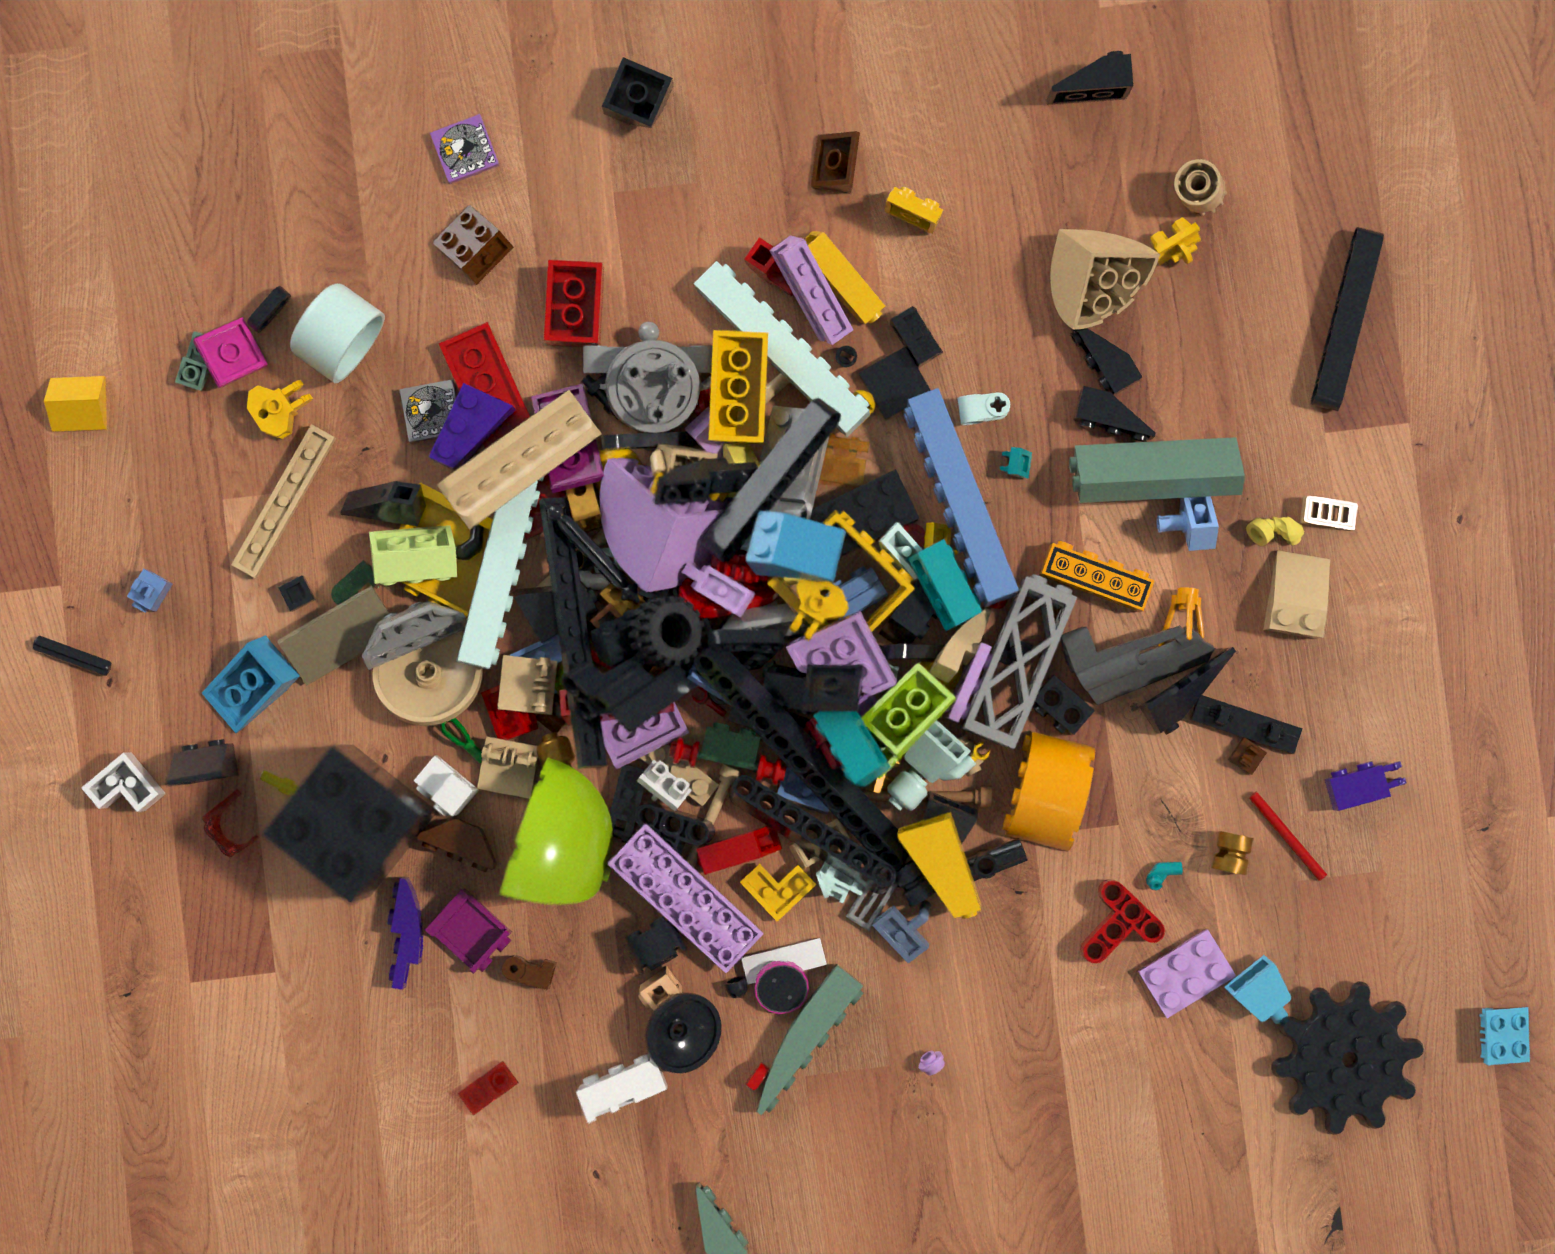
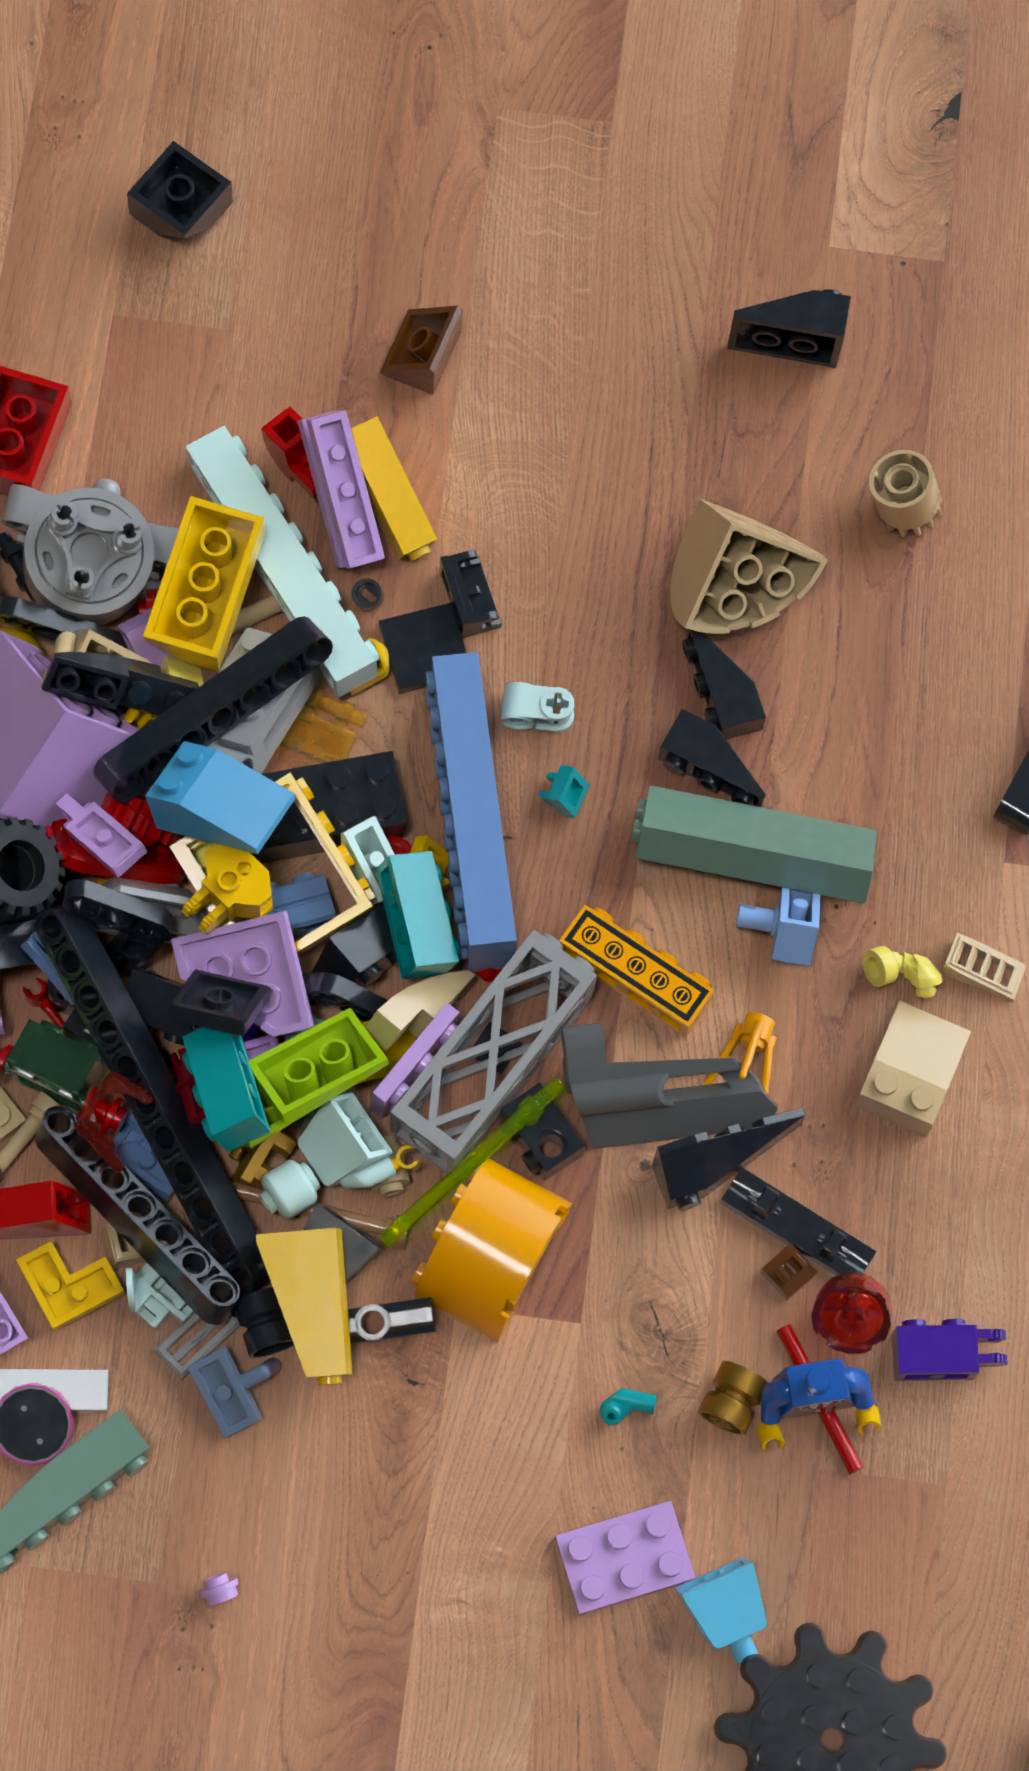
camera: 10 degrees right, 15 degrees down
yellow plate [884,187,943,234] -> none
red beam [1080,879,1165,964] -> none
yellow hips [1151,217,1201,265] -> none
none -> clear red helmet [75,1071,153,1173]
none -> clear neon green bar [378,1077,565,1248]
none -> blue torso [756,1359,882,1451]
none -> clear red cylinder [811,1272,893,1354]

